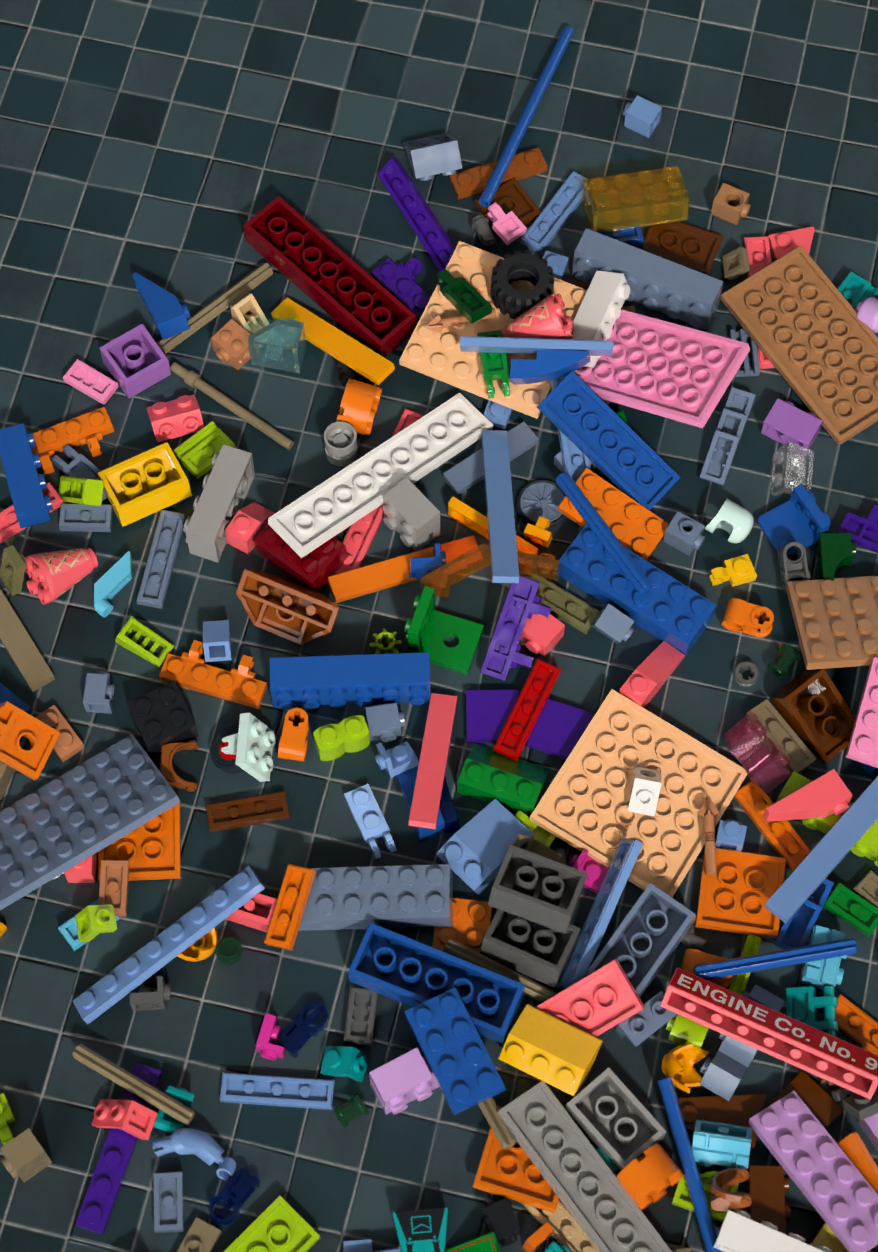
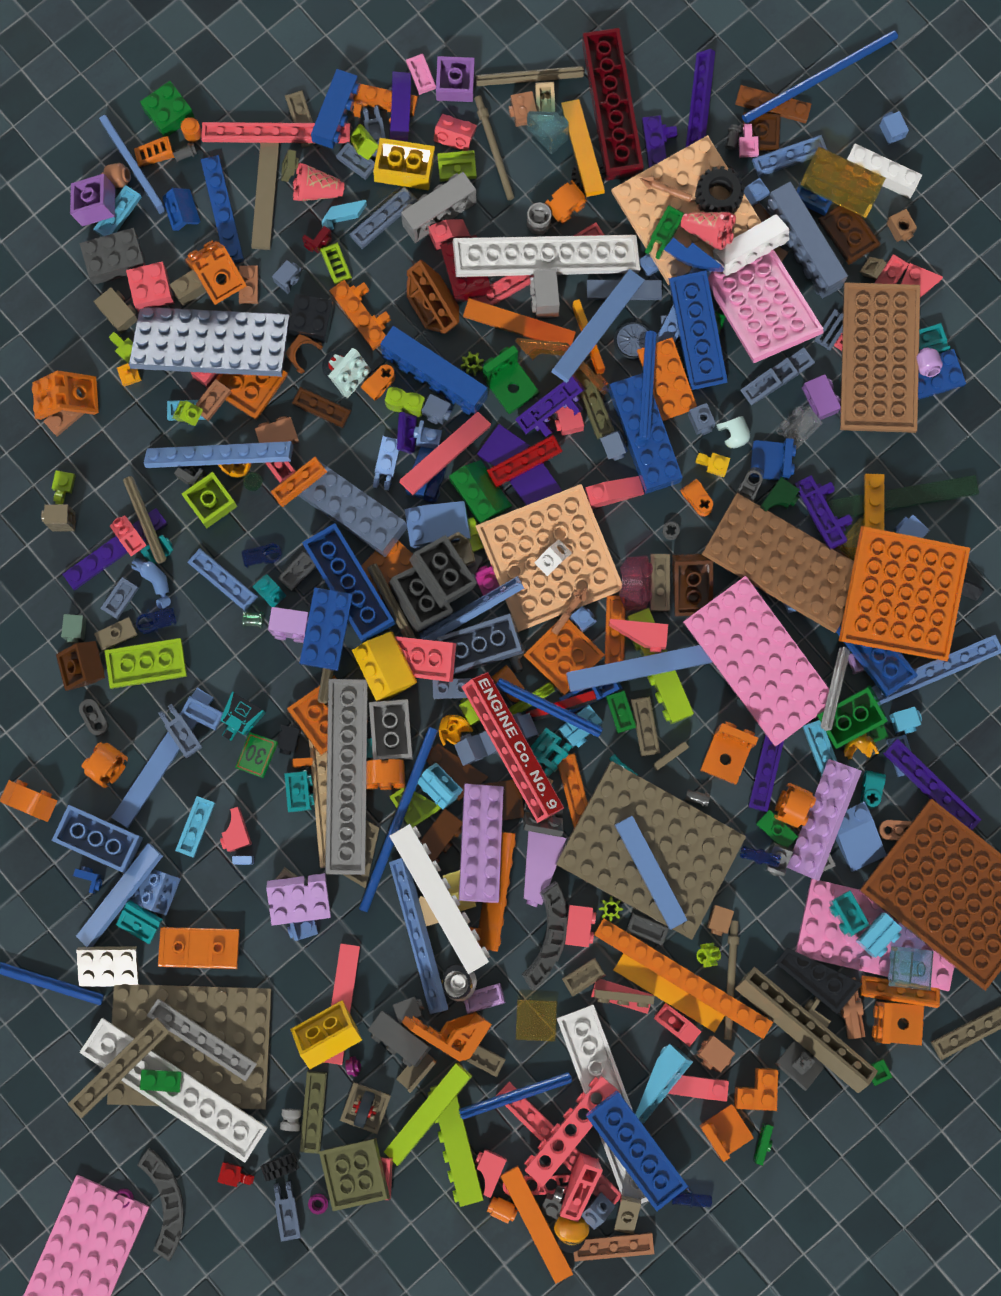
camera: 35 degrees right, 15 degrees up
blue slope [132,273,191,340] -> none
medium blue brick [203,620,231,662] -> none
dark pink bracket [256,1013,285,1060] -> none
slope [402,132,462,181] -> none
blue bracket [409,543,446,580] -> none
dark green hinge [437,269,492,324] -> none
medium blue tile [460,336,614,356] -> none
light orange tile [524,516,552,548] -> none
dark orange helmet [709,1167,752,1211] -> none
clear green bush [767,644,800,679] -> none
none -> lime brick [182,472,238,529]
none -> nougat brick [255,416,299,444]
none -> dark red bracket [302,226,332,254]
none -> dark purple slope [389,71,411,142]
none -> dark purple plate [397,412,417,454]
none -> red sticker [526,691,597,722]
none -> white brick [843,144,922,199]

